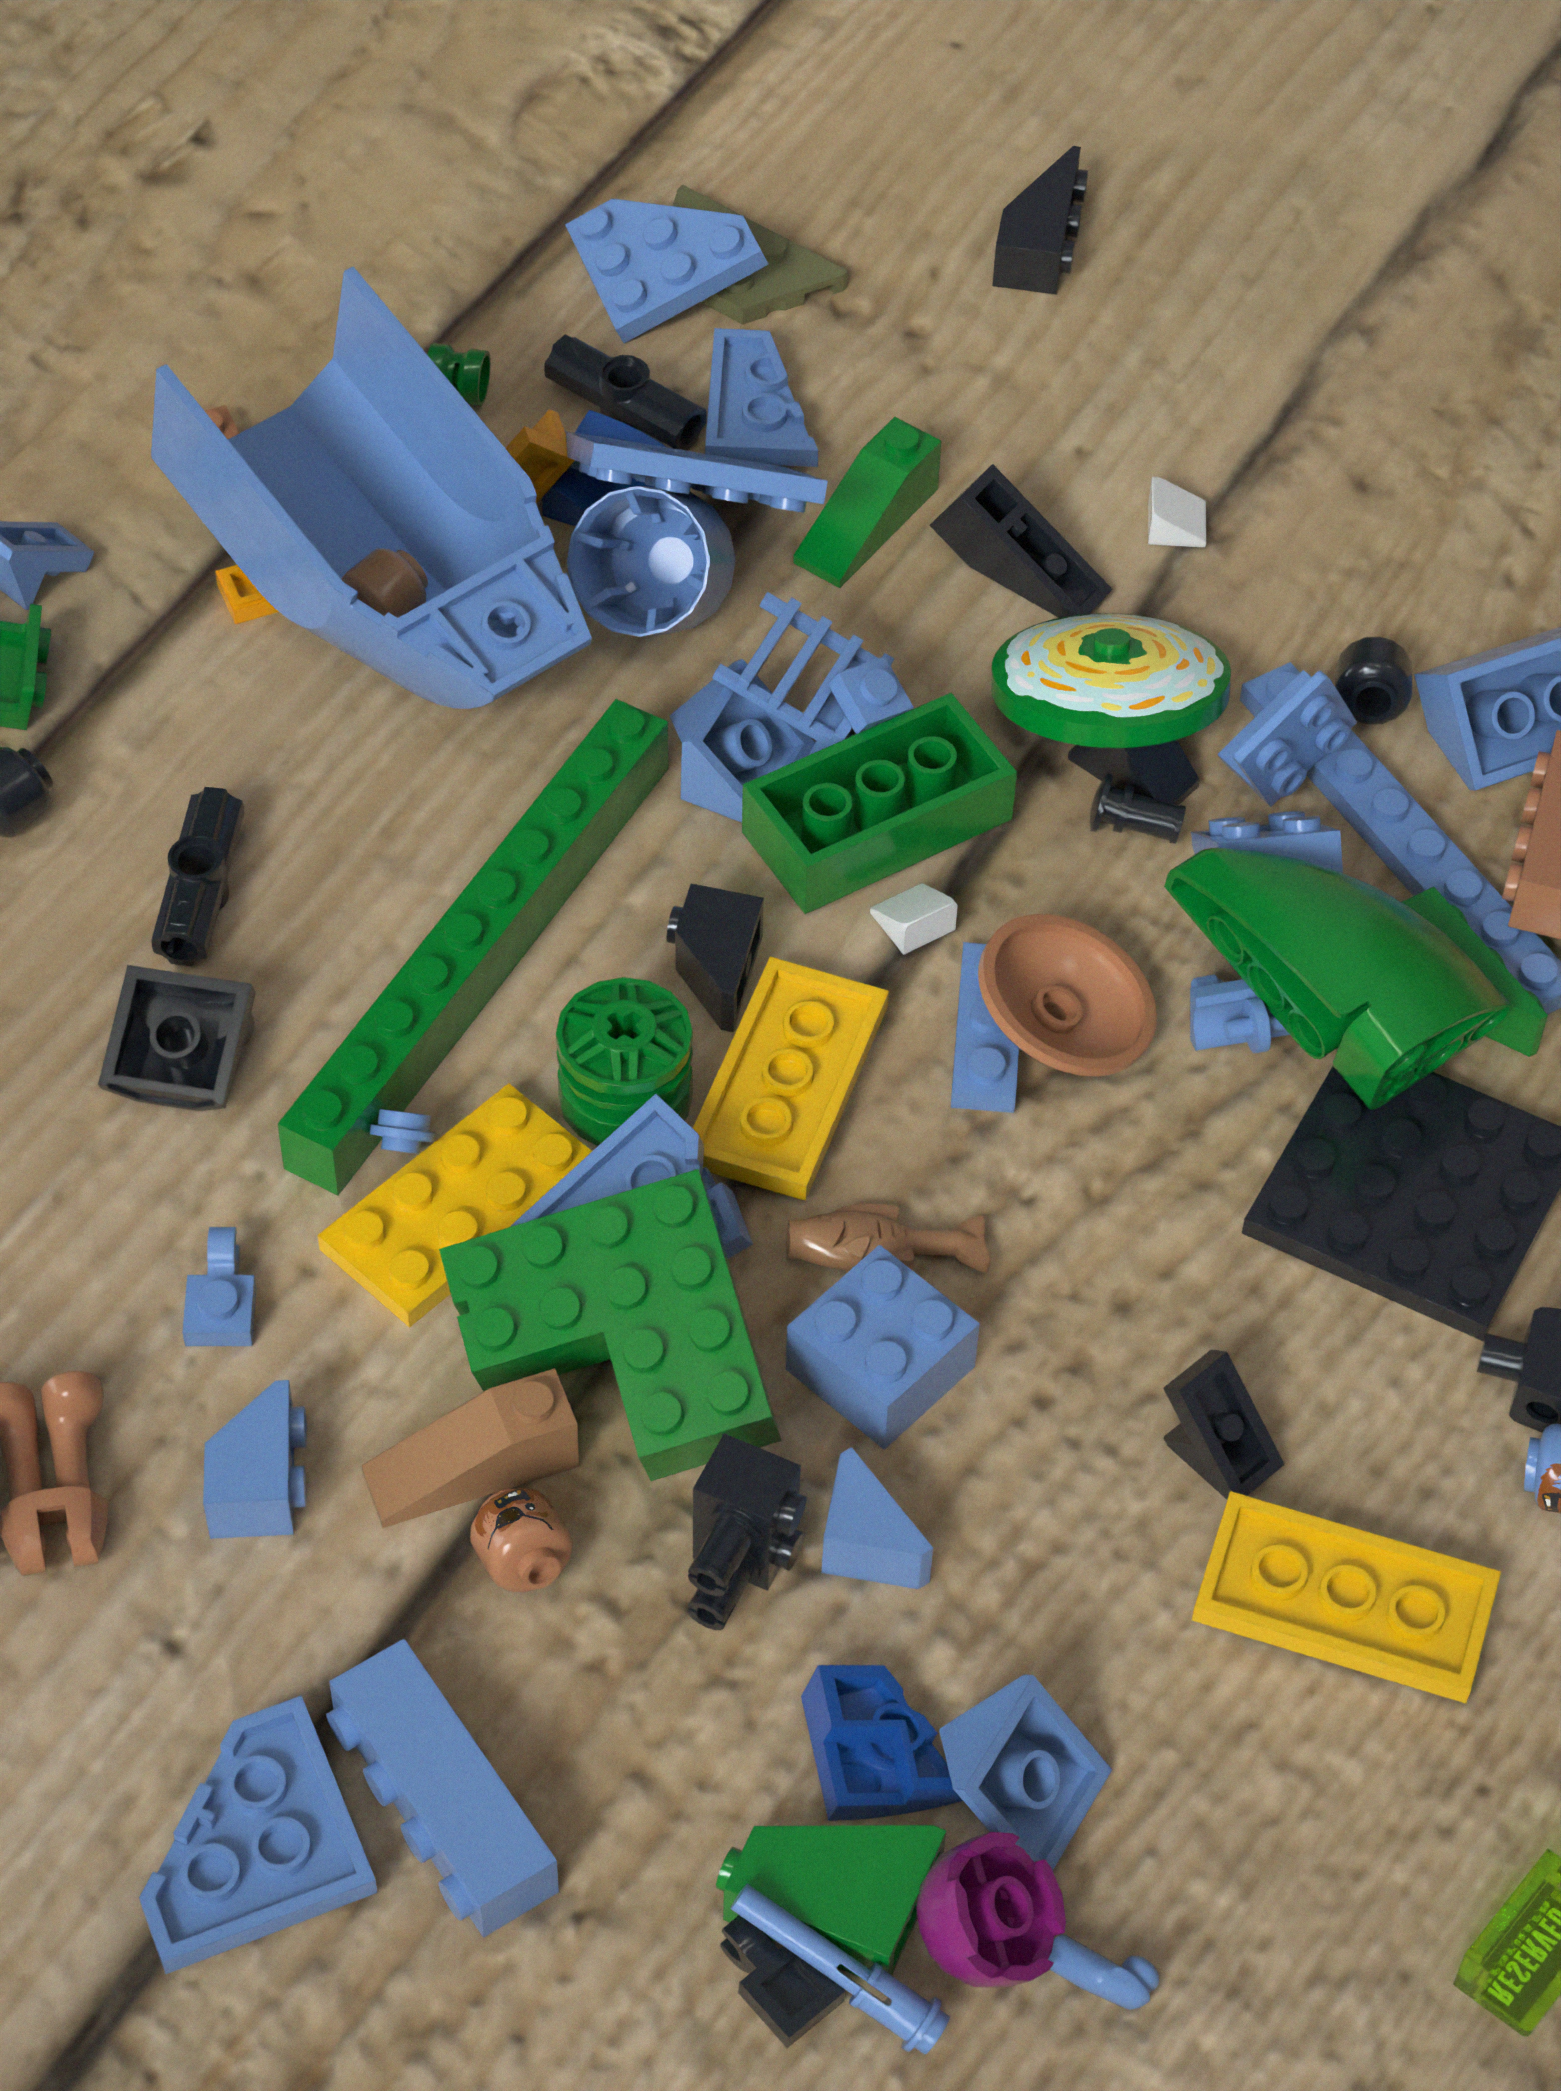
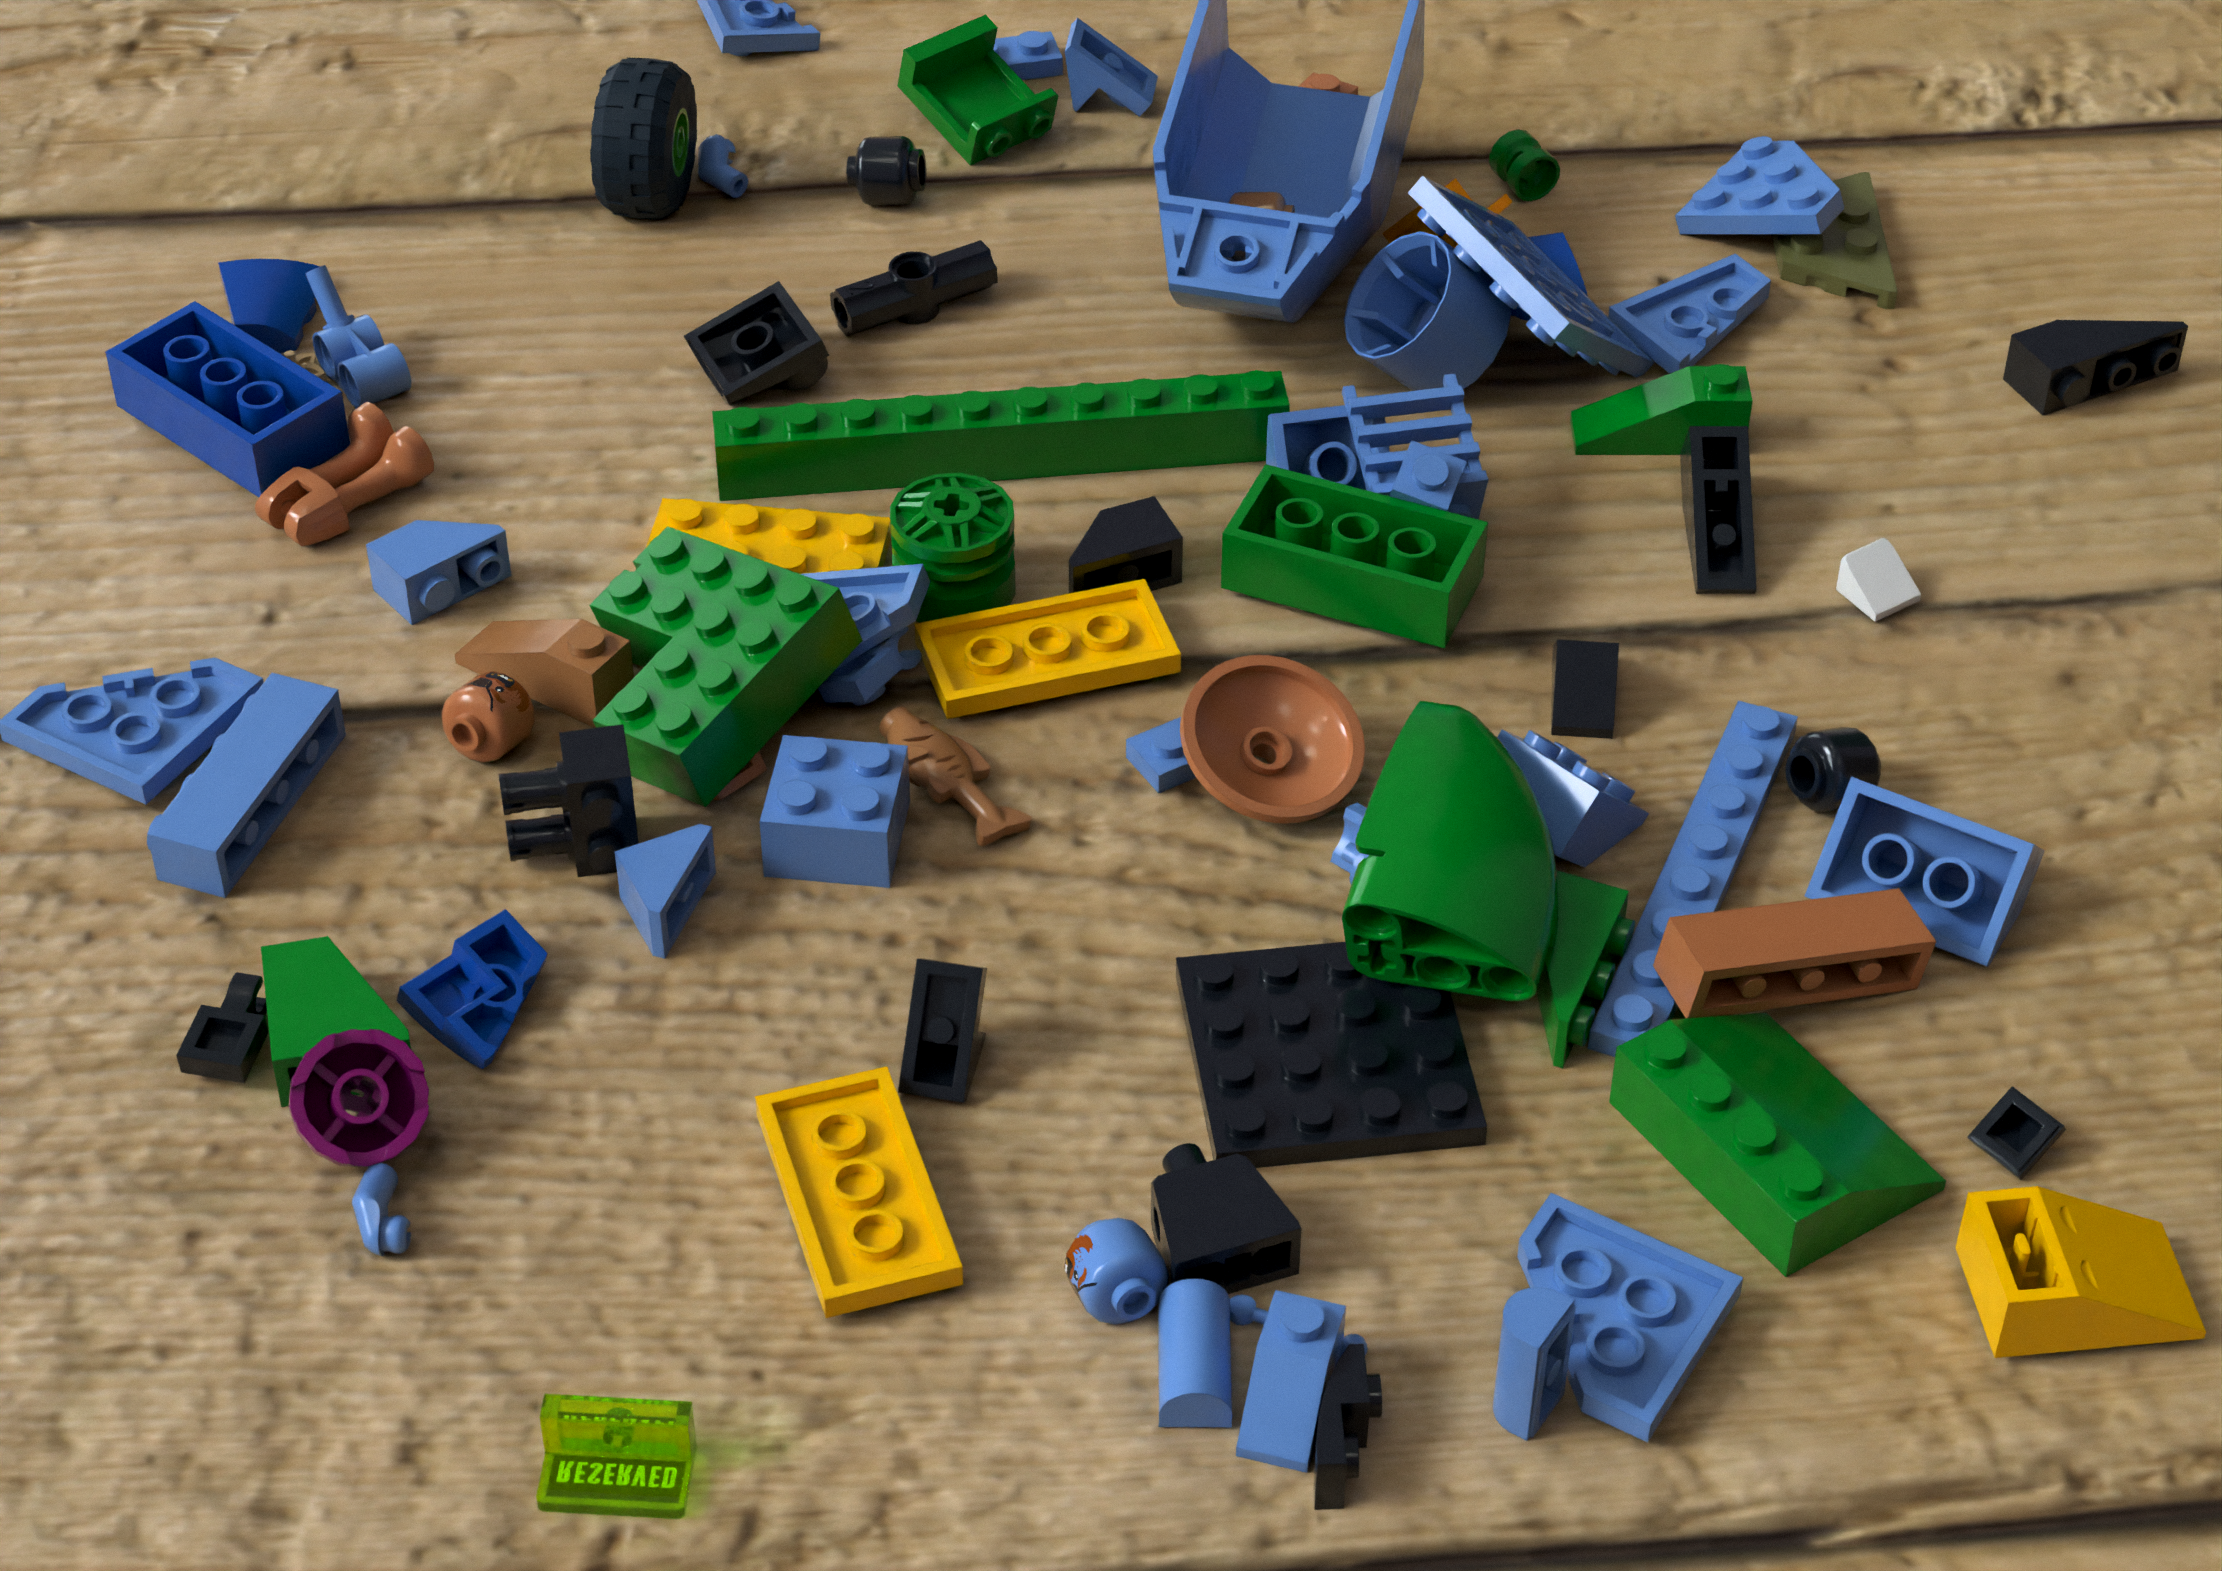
camera: 55 degrees right, 10 degrees down
medium blue plate [182,1227,257,1346] -> none
medium blue plate [370,1109,436,1154] -> none
black piece [544,334,706,451] -> none
medium blue pin [730,1883,950,2055] -> none
white slope [870,883,958,955] -> none
medium blue slope [939,1675,1112,1870] -> none
dish [991,613,1231,748] -> none
black pin [1090,773,1186,844] -> none
medium blue bracket [1217,670,1357,807] -> none

